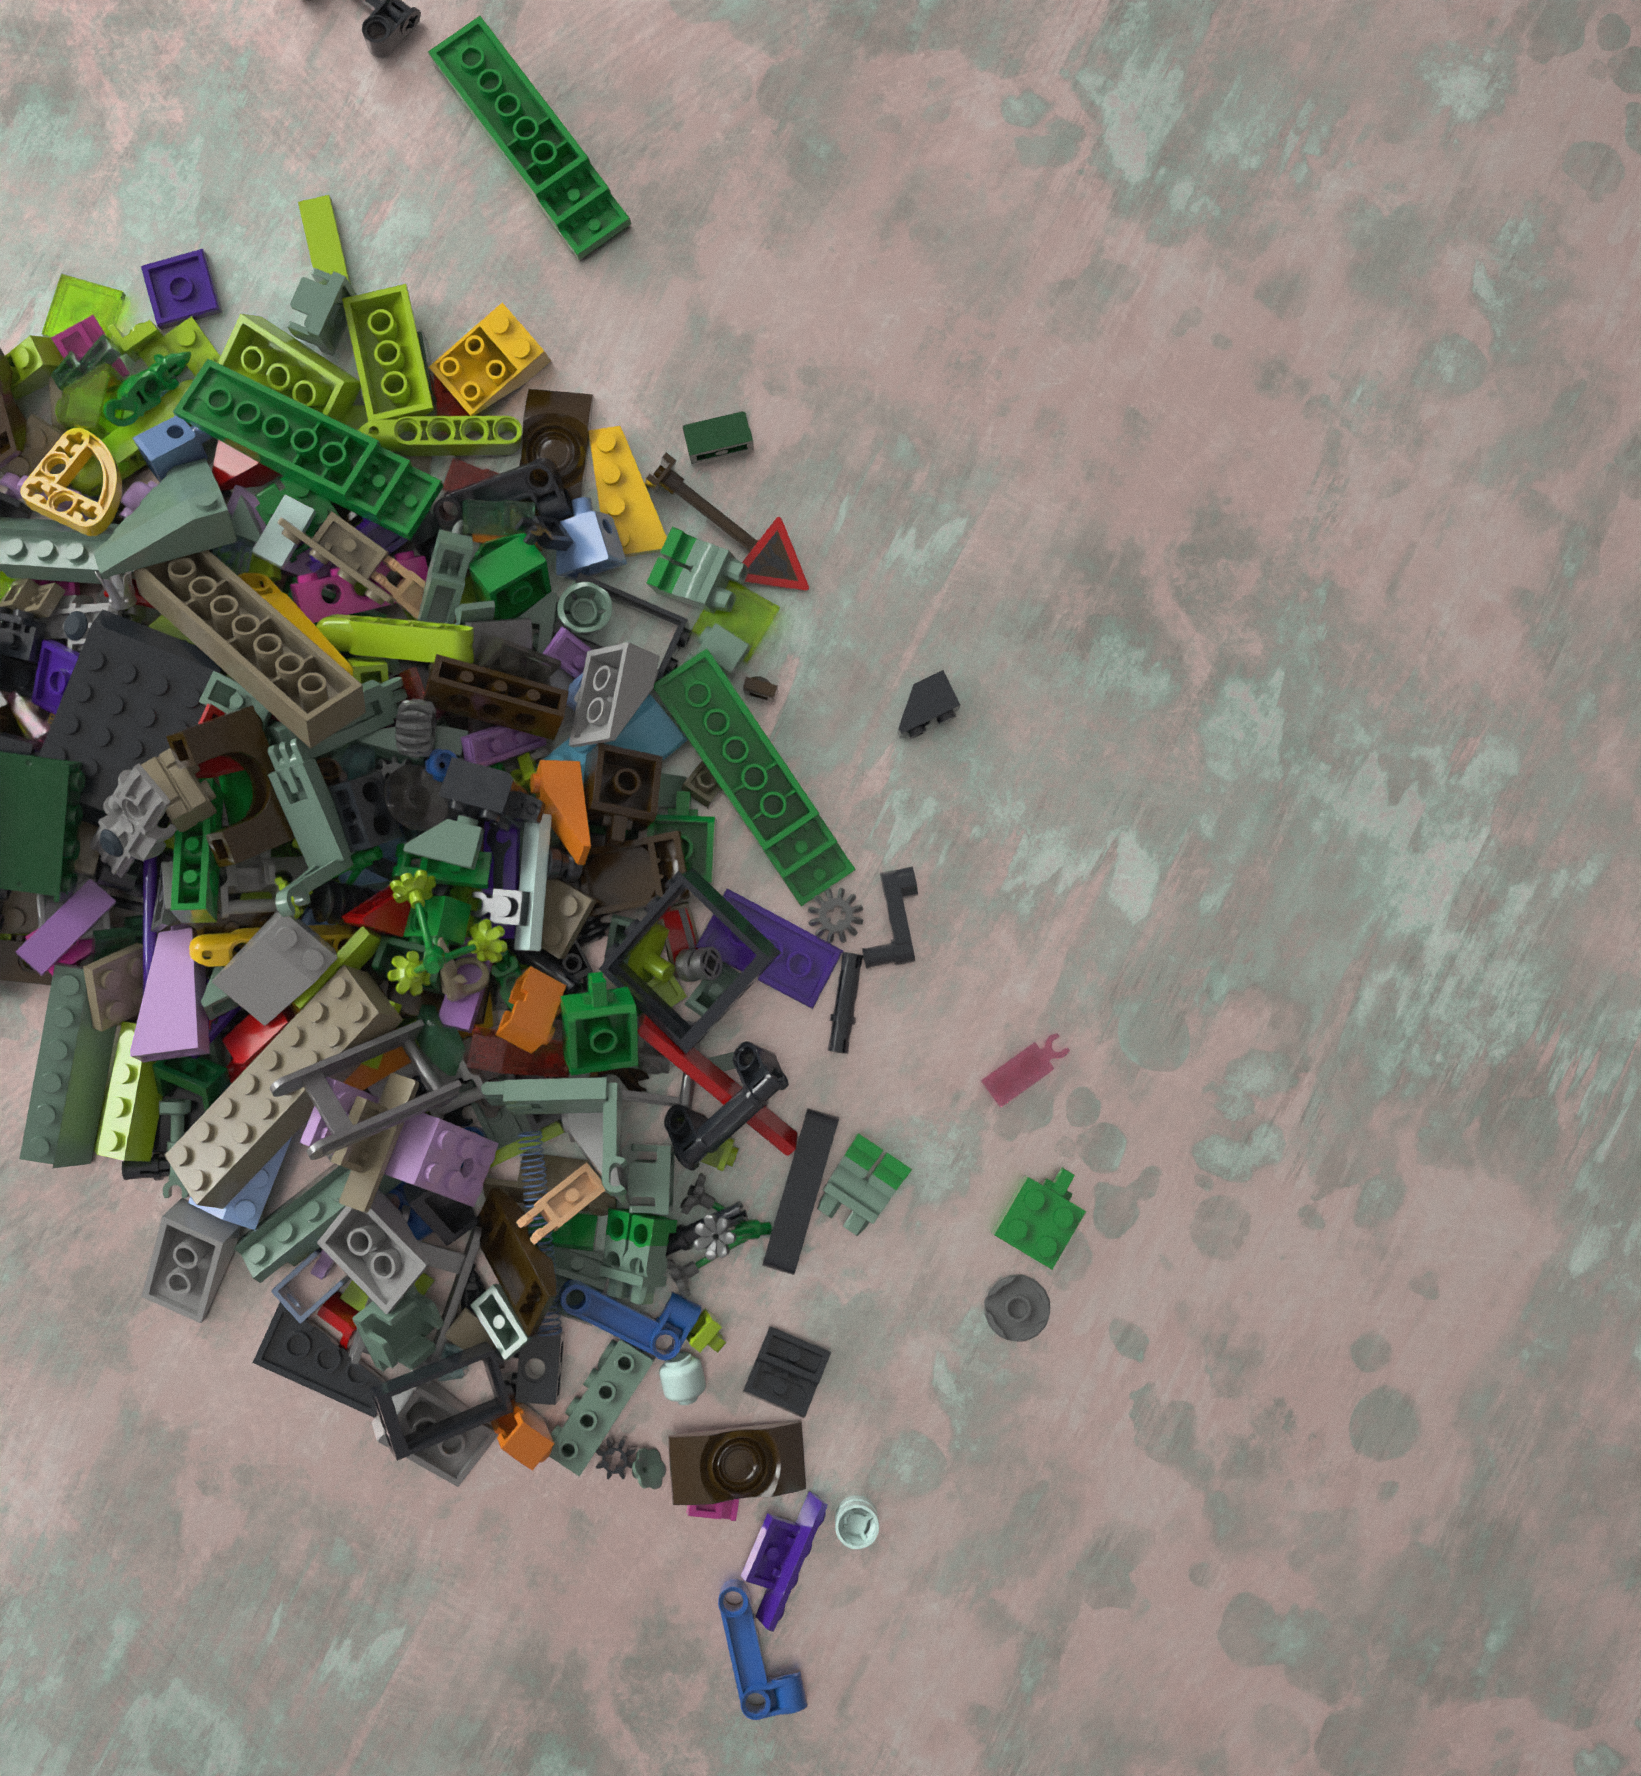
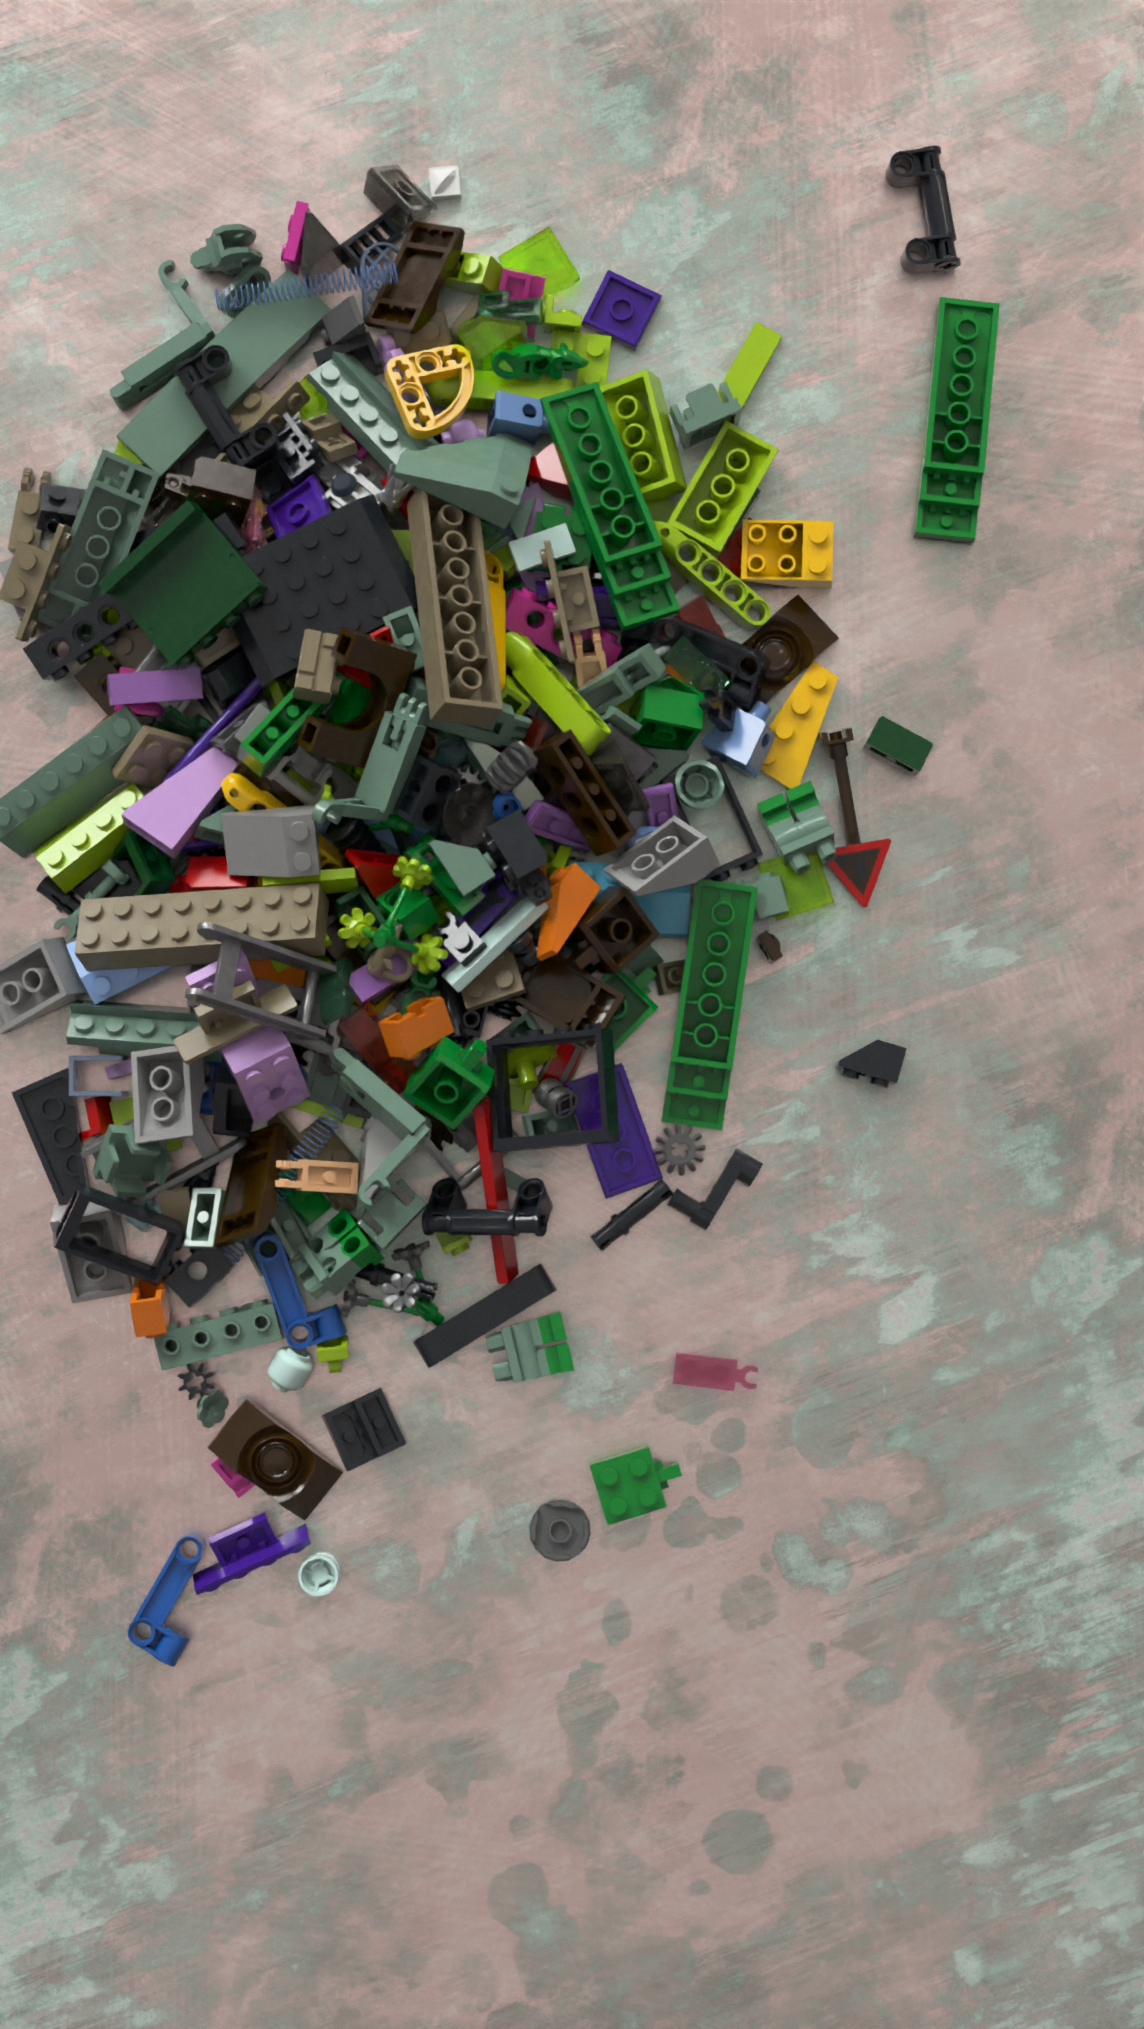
camera: 35 degrees right, 0 degrees up
light grey piece [90,764,177,878] -> none

